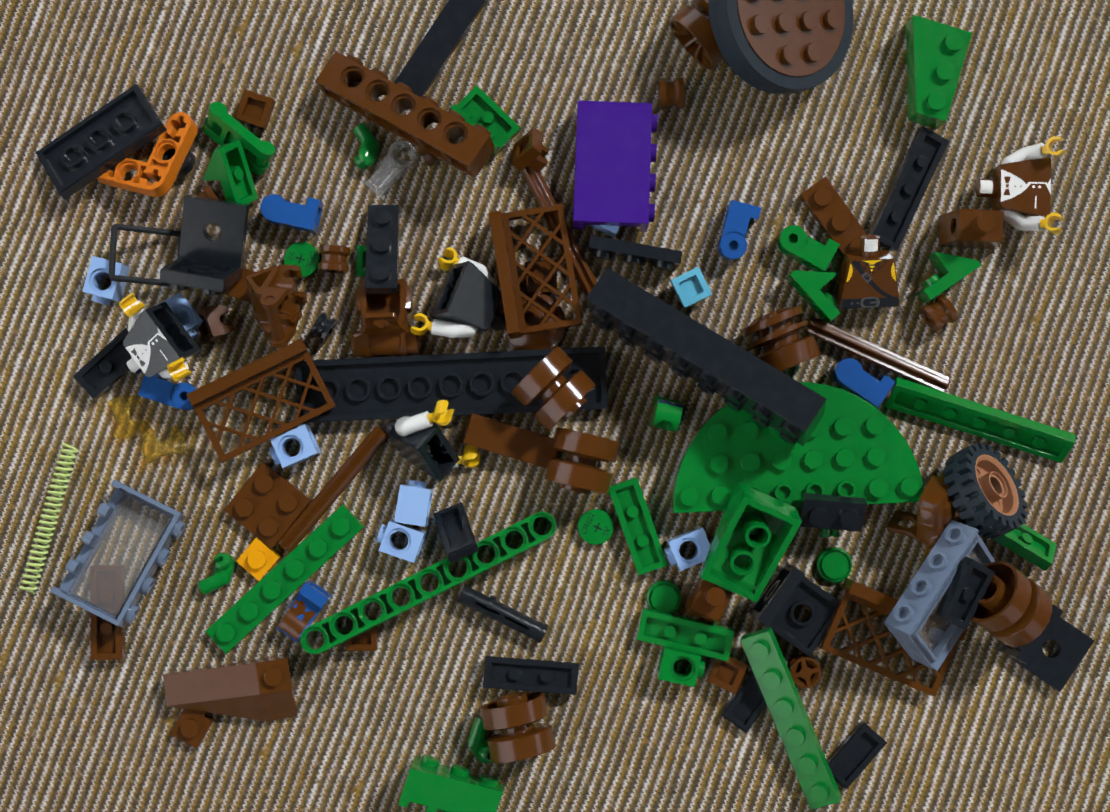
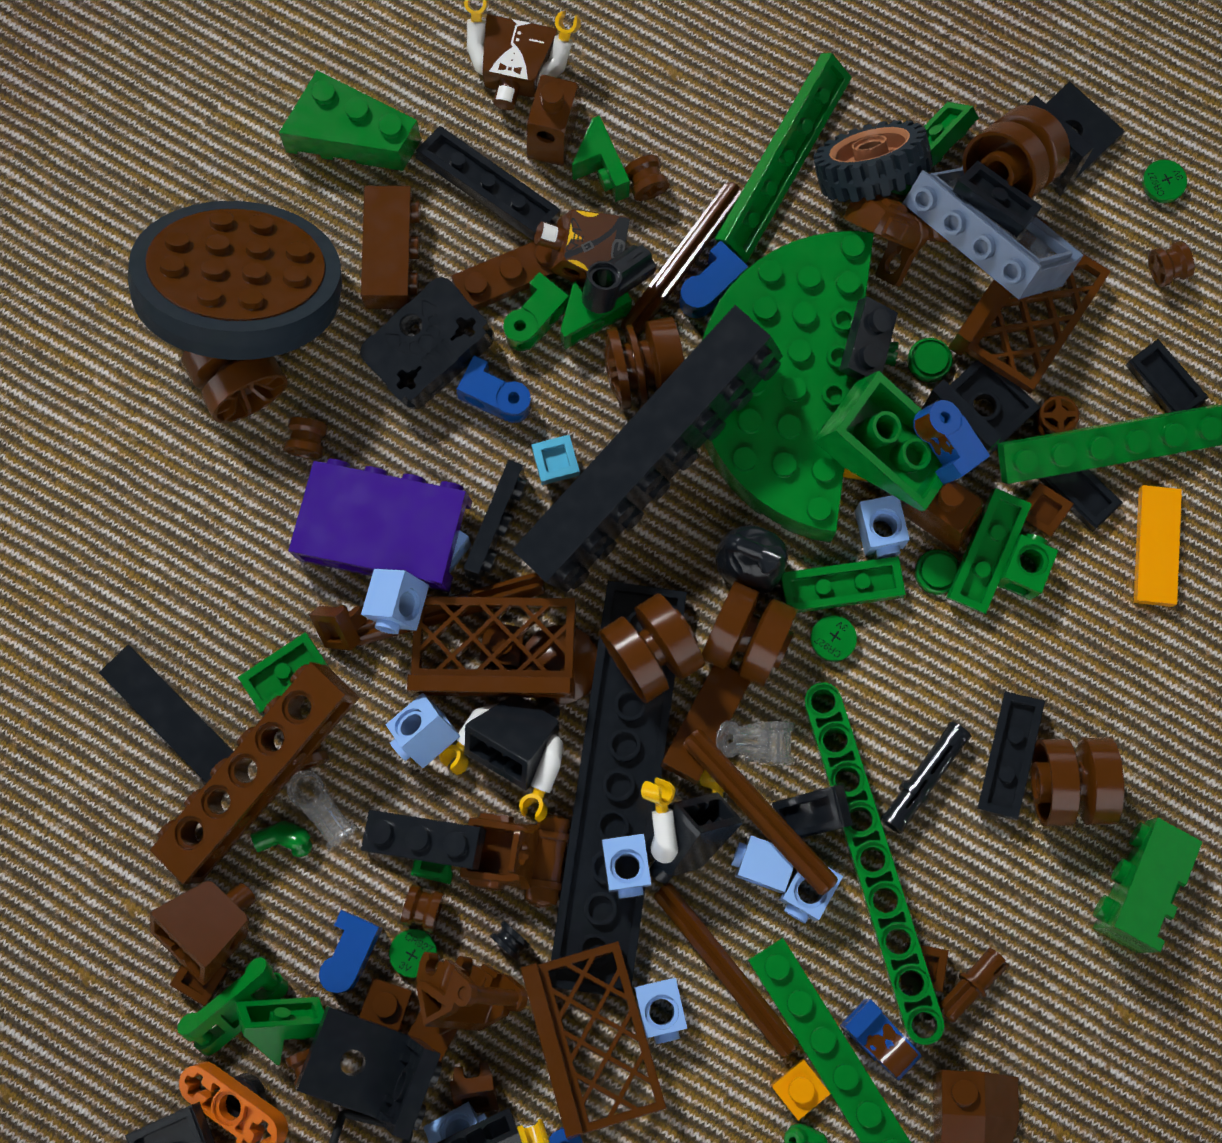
camera: 80 degrees left, 10 degrees down
reddish brown plate [224,462,312,549] -> none
green arm [467,716,491,764] -> none
green leg [648,396,683,432] -> none
none -> reddish brown torso [150,881,256,986]
none -> reddish brown plate [359,978,413,1031]
none -> black axle [360,277,494,409]
none -> reddish brown brick [361,186,421,309]
none -> light blue brick [361,569,429,634]
none -> light blue brick [386,693,460,768]
none -> black piece [581,245,656,314]
none -> light blue brick [602,834,651,899]
none -> reddish brown axle [683,729,838,895]
none -> black piece [716,525,788,595]
none -> clear connector [716,721,795,766]
none -> blue leg [913,400,990,485]
none -> reddish brown axle [939,948,1009,1023]
none -> light orange tile [1133,485,1182,607]
none -> green piece [1142,160,1187,203]
none -> reddish brown wheel [1148,241,1195,287]

